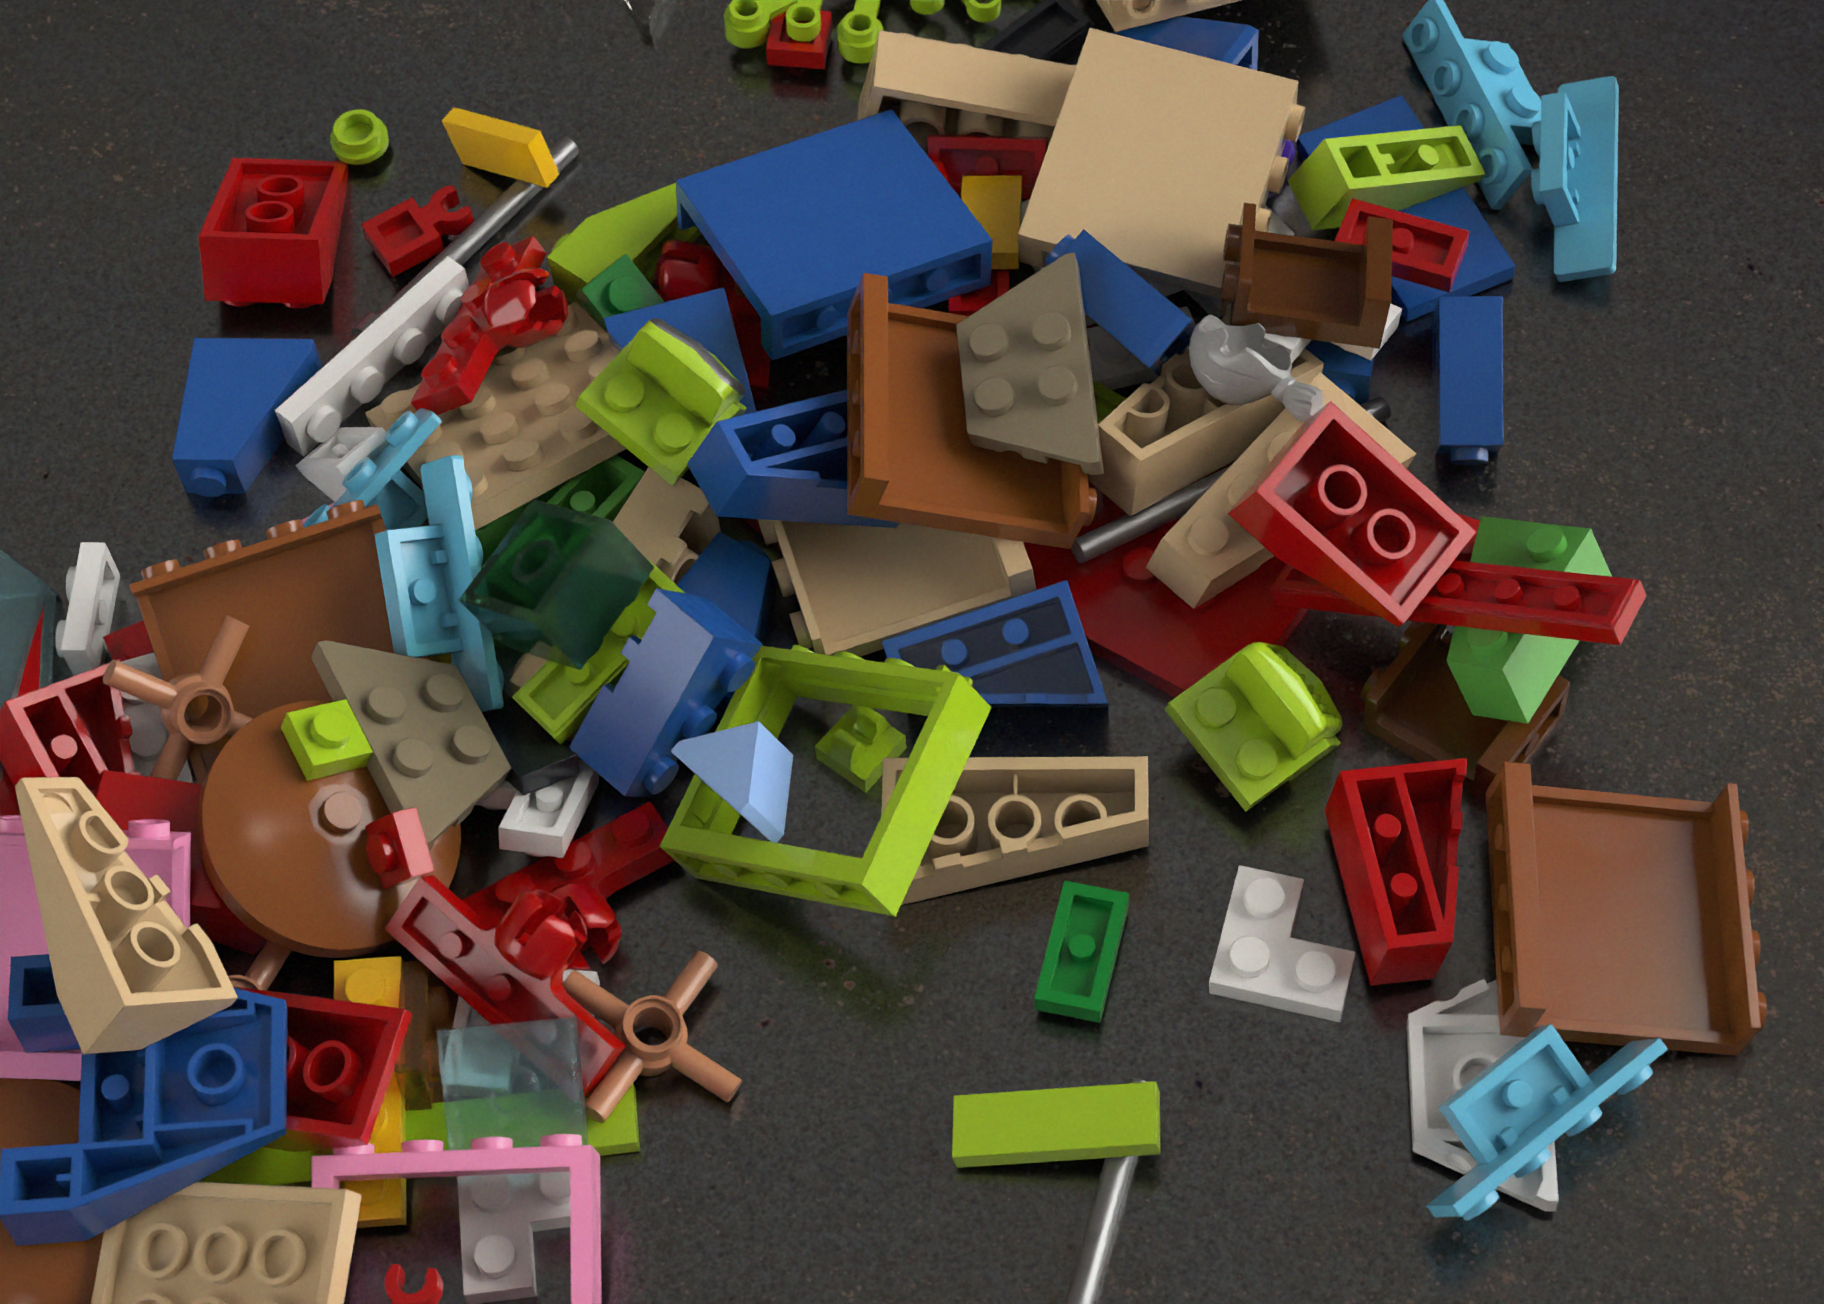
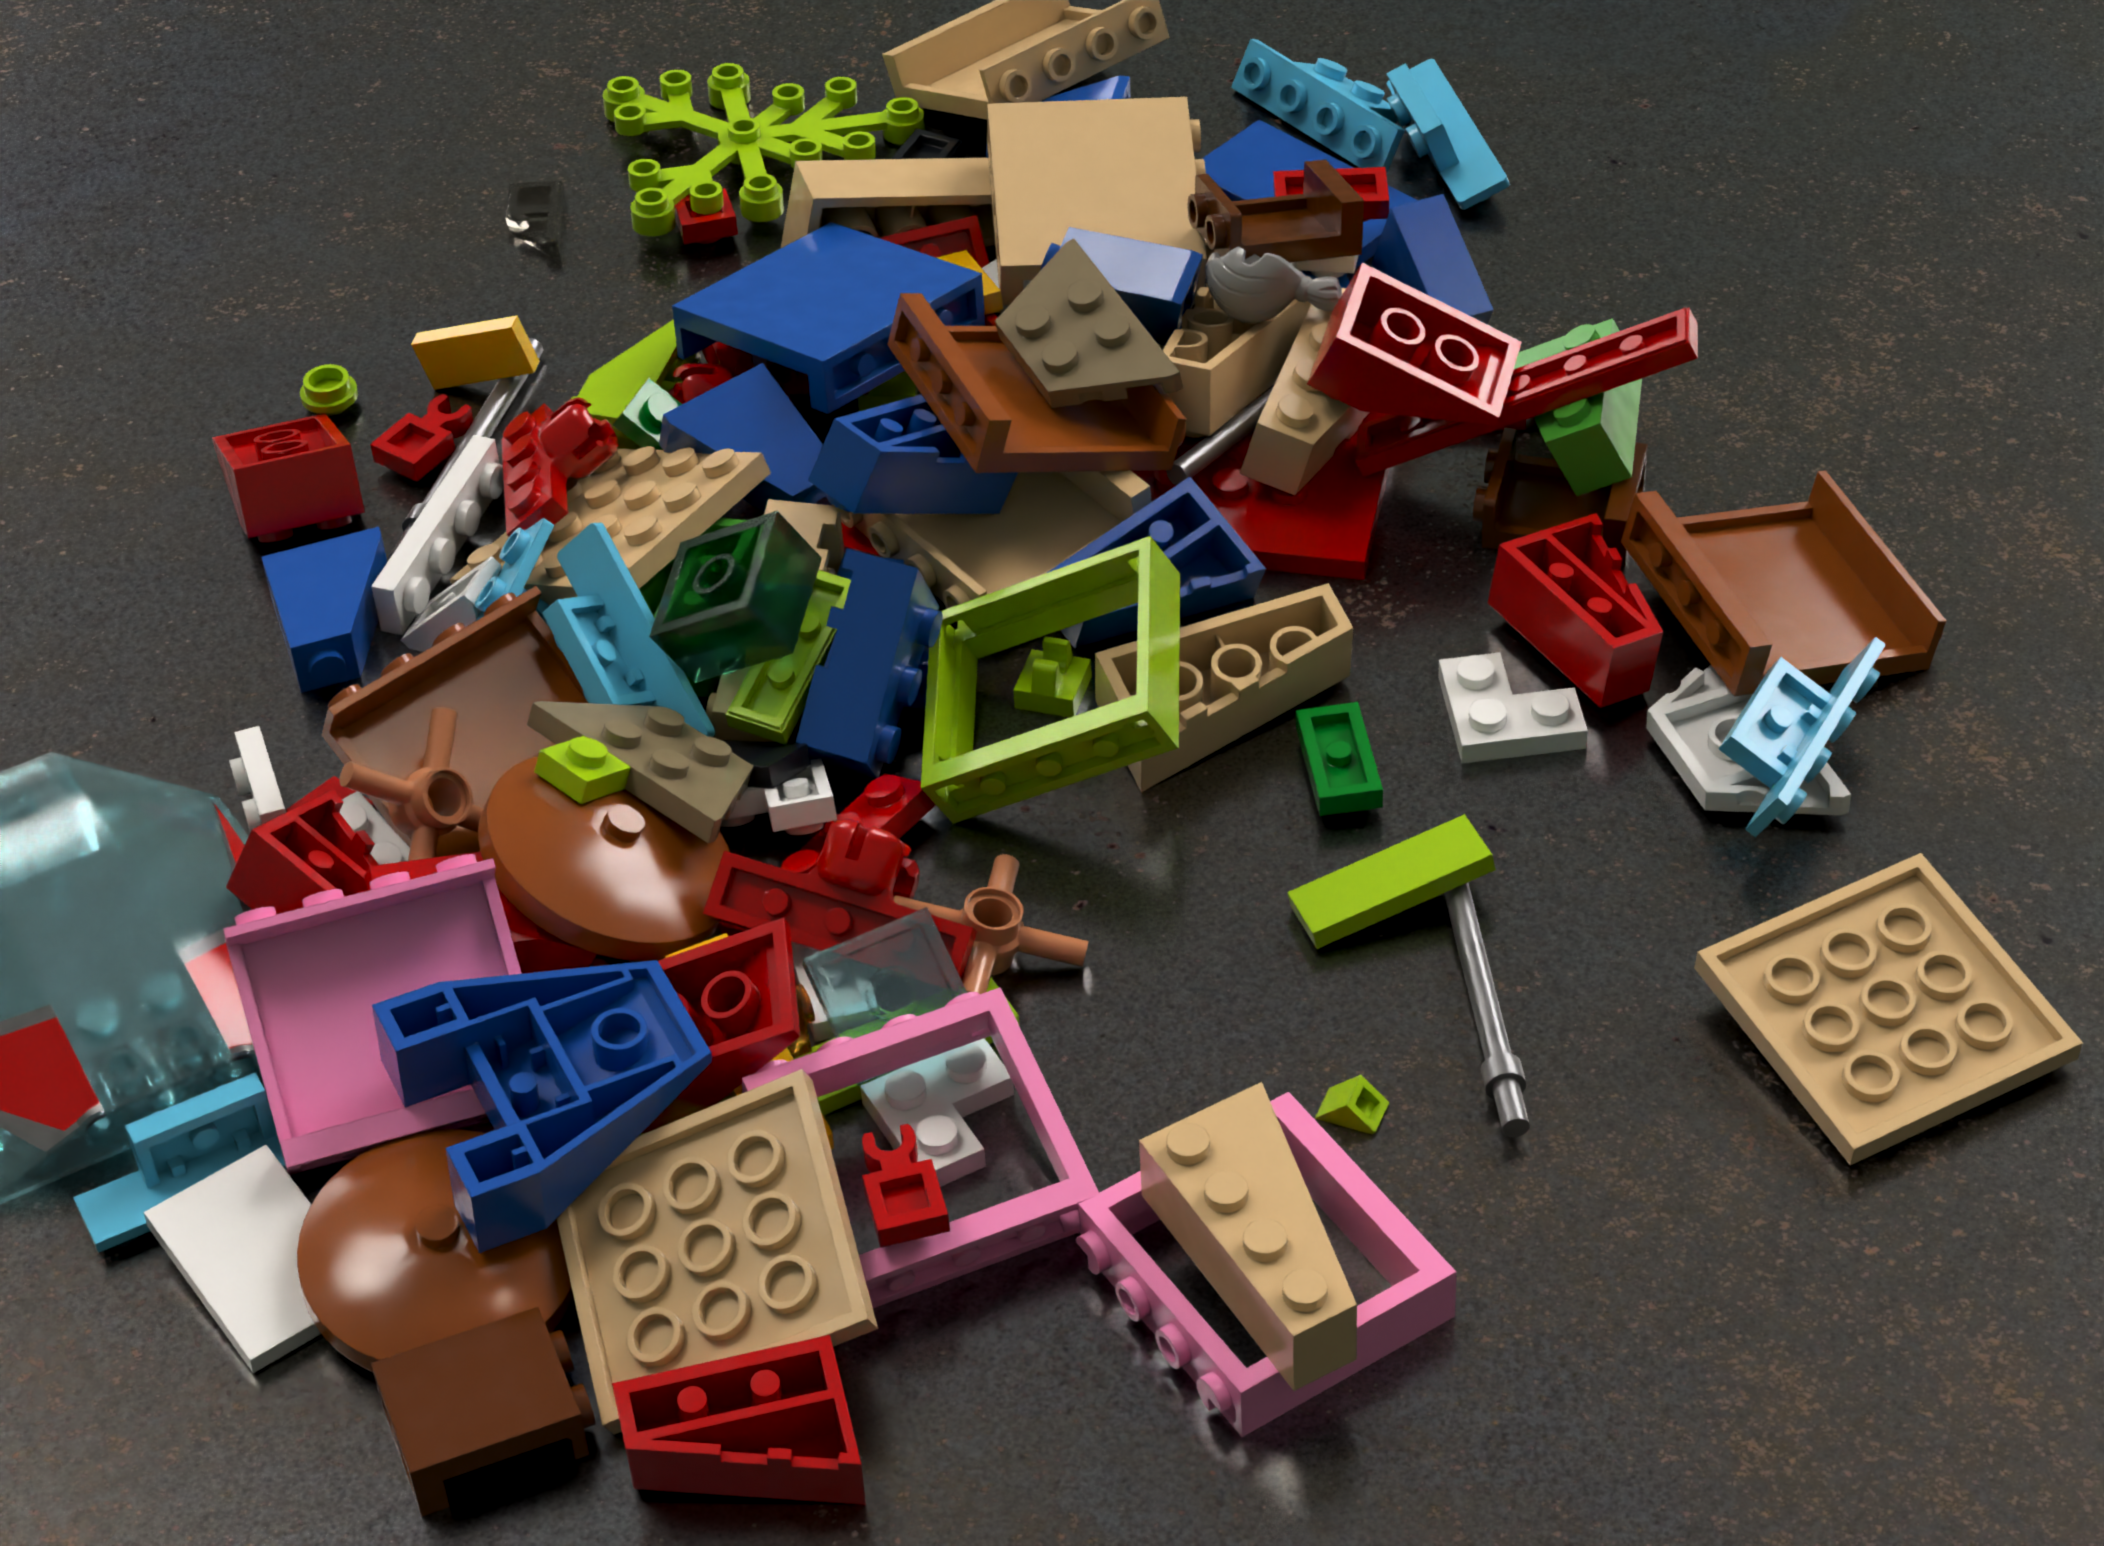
camera: 25 degrees left, 15 degrees down
tan wedge [15,777,238,1054] -> none
red plate [365,807,435,890] -> none
lime piece [575,318,747,486] -> none
light blue slope [671,721,793,843] -> none
lime piece [1165,642,1343,812] -> none
lime slope [1288,125,1486,231] -> none

